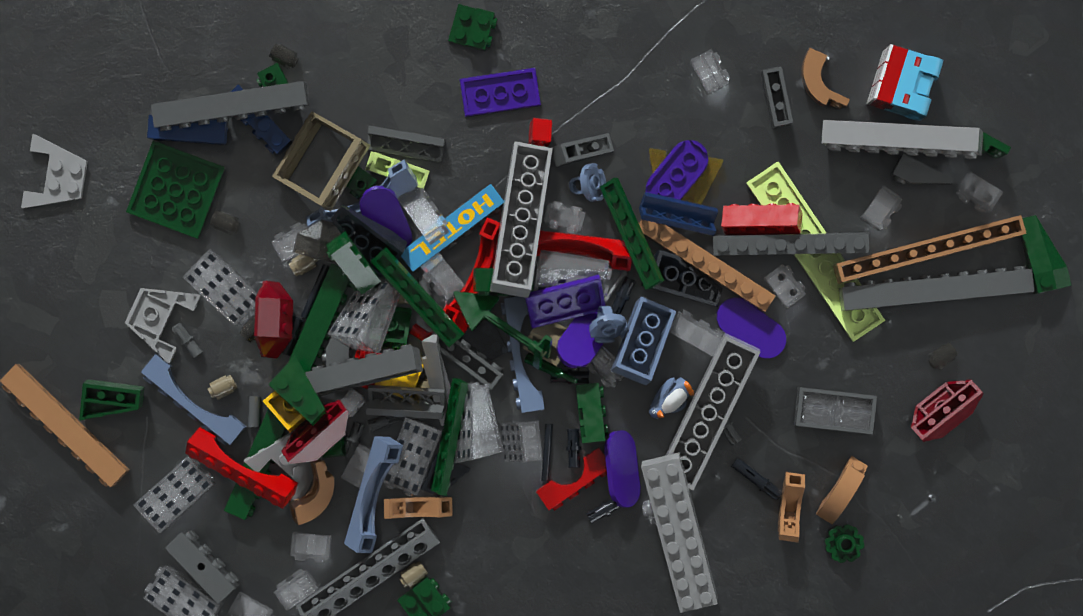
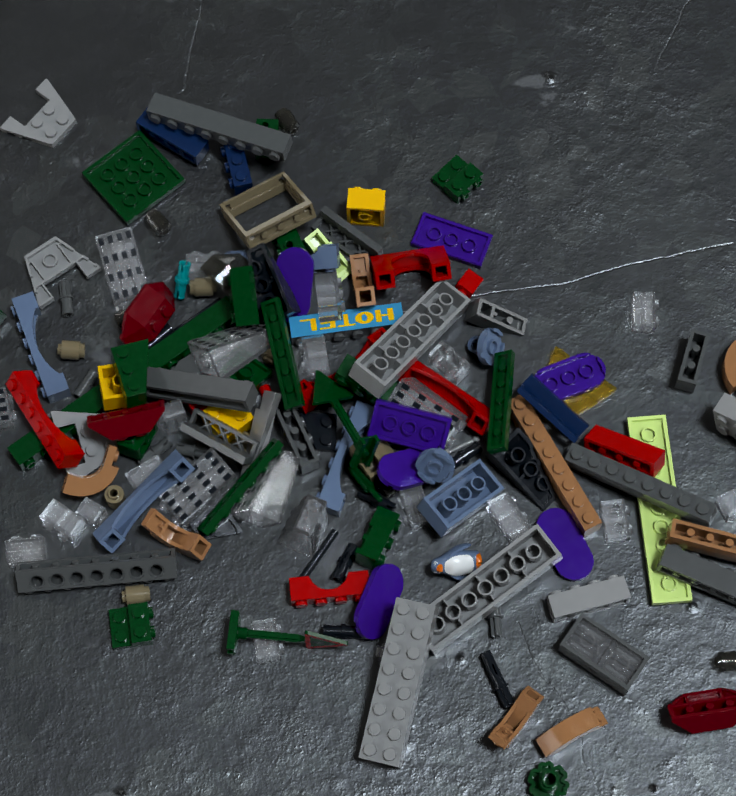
camera: 25 degrees right, 20 degrees down
none -> clear brick [75,497,108,529]
none -> dark tan brick [104,485,126,509]
none -> teal pin [173,260,191,299]
none -> dark green piece [226,610,348,655]
none -> clear brick [251,618,284,664]
none -> yellow brick [346,187,386,227]
none -> medium nougat arch [349,253,376,308]
none -> red arch [370,245,452,290]
none -> light grey brick [546,575,631,623]

